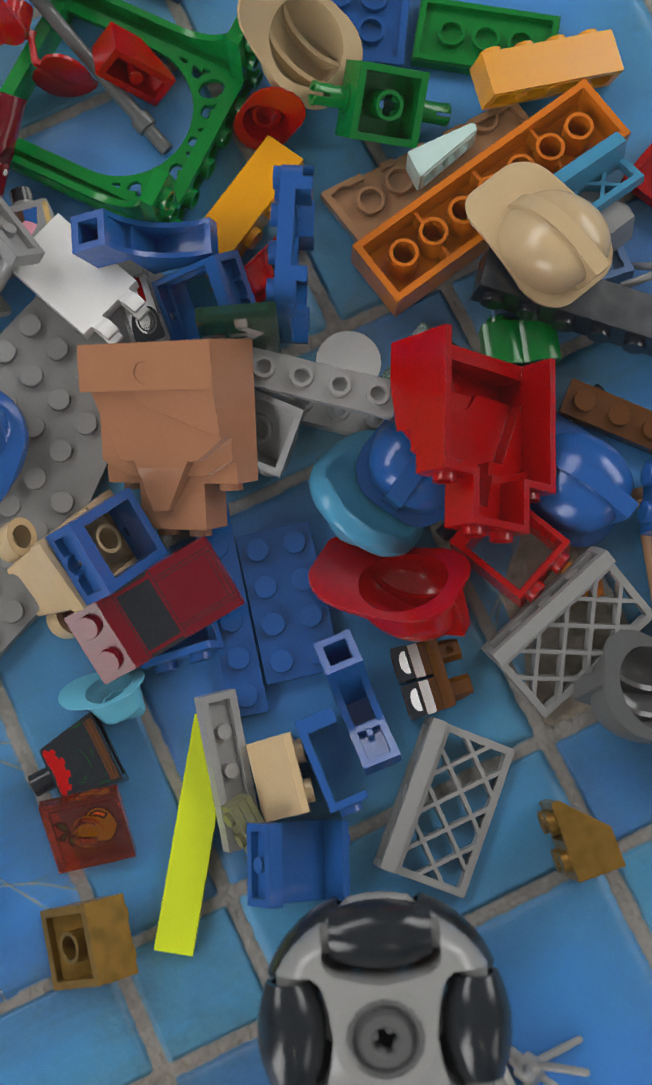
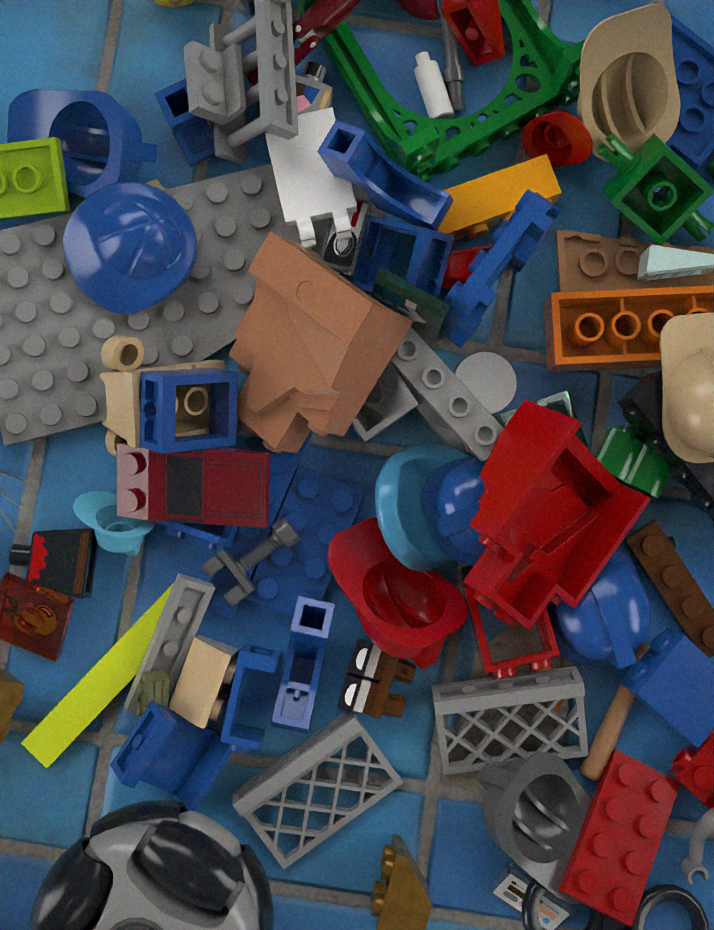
camera: 30 degrees right, 5 degrees up
none -> dark grey bar [201,516,301,607]
none -> white cylinder [414,51,455,119]

